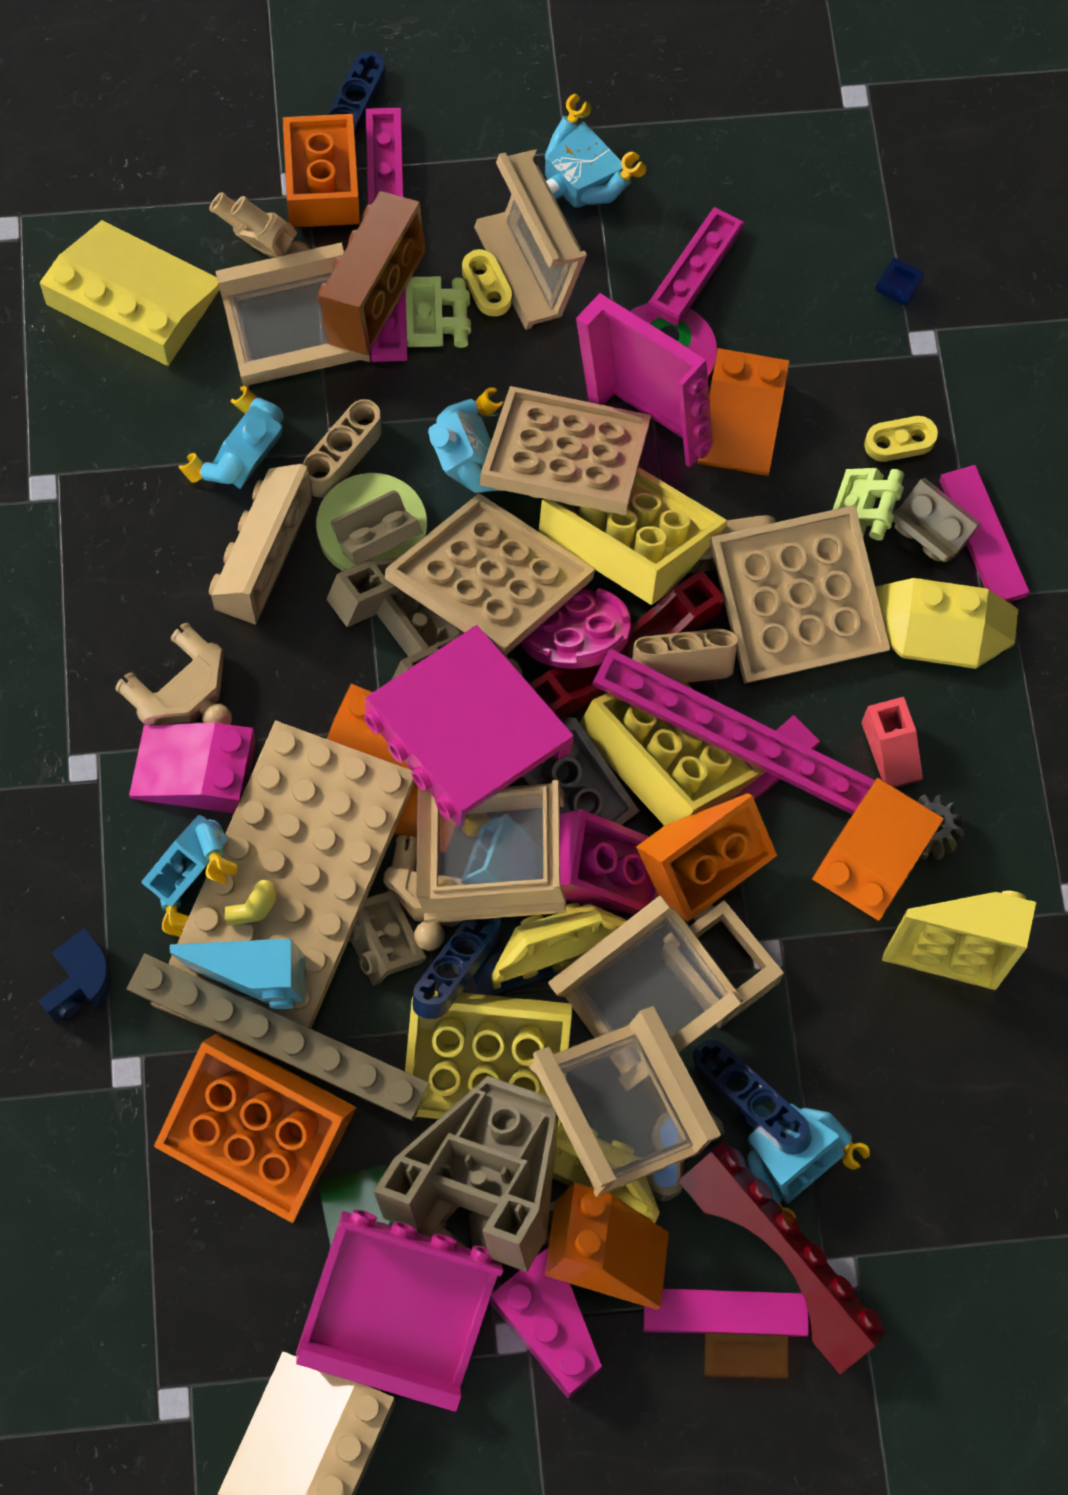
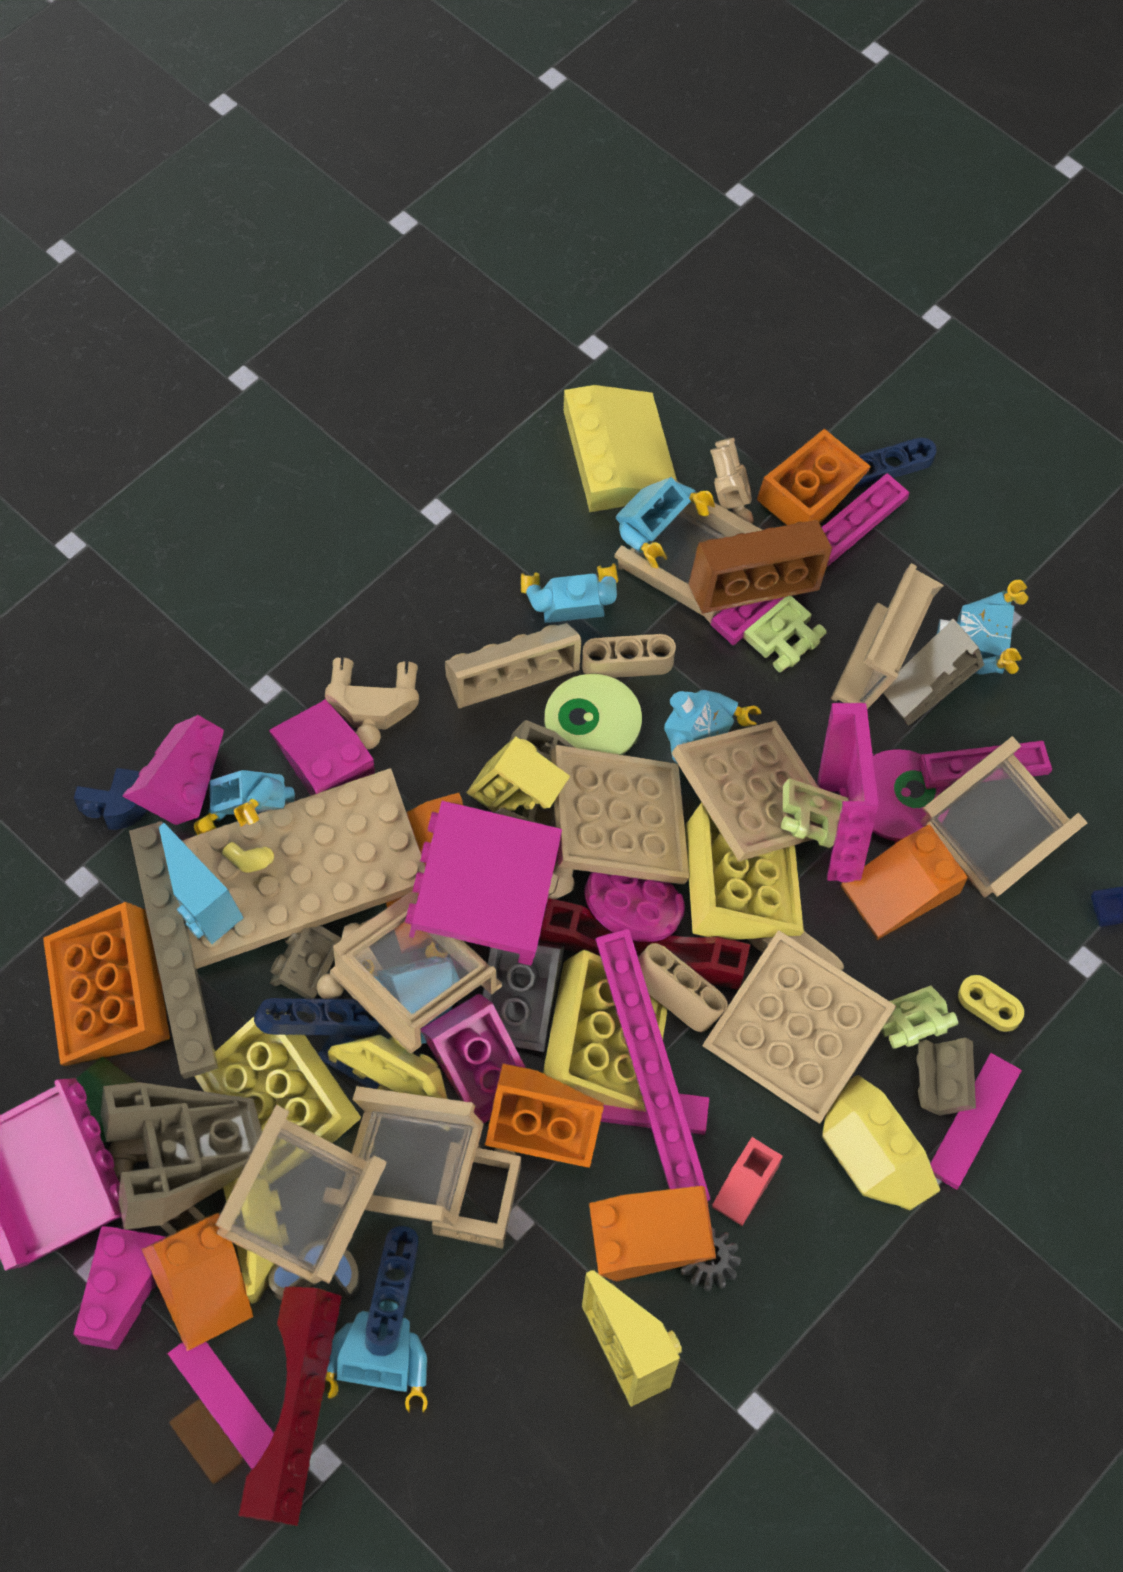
camera: 50 degrees right, 5 degrees down
dark tan bracket [331,490,423,565] -> none
light yellow plate [462,249,512,316] -> none
none -> dark pink wedge [123,715,224,825]
none -> light yellow wedge [466,736,570,812]
none -> medium azure torso [616,477,715,568]
none -> yellowish green plate [781,778,848,848]
none -> dark tan wedge [882,618,985,726]
none -> clear piece [920,736,1087,898]

